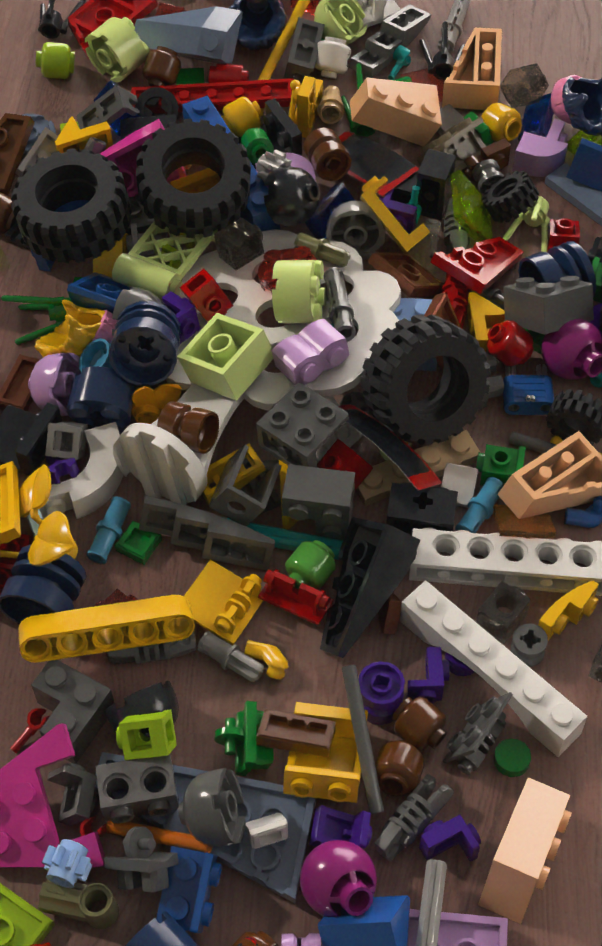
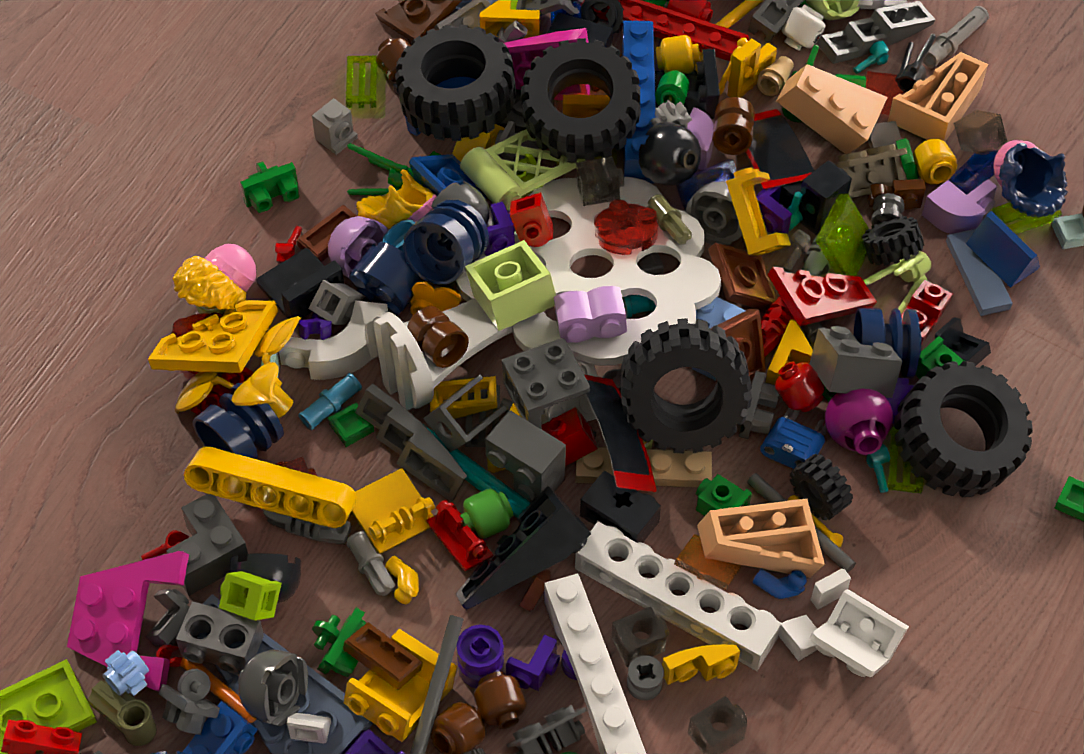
camera: 25 degrees right, 0 degrees up
yellowish green brick [272,260,326,324] -> none
dark grey pin [324,267,356,341] -> none
white slope [441,463,478,508] -> none
dark azure pin [455,477,503,533] -> none

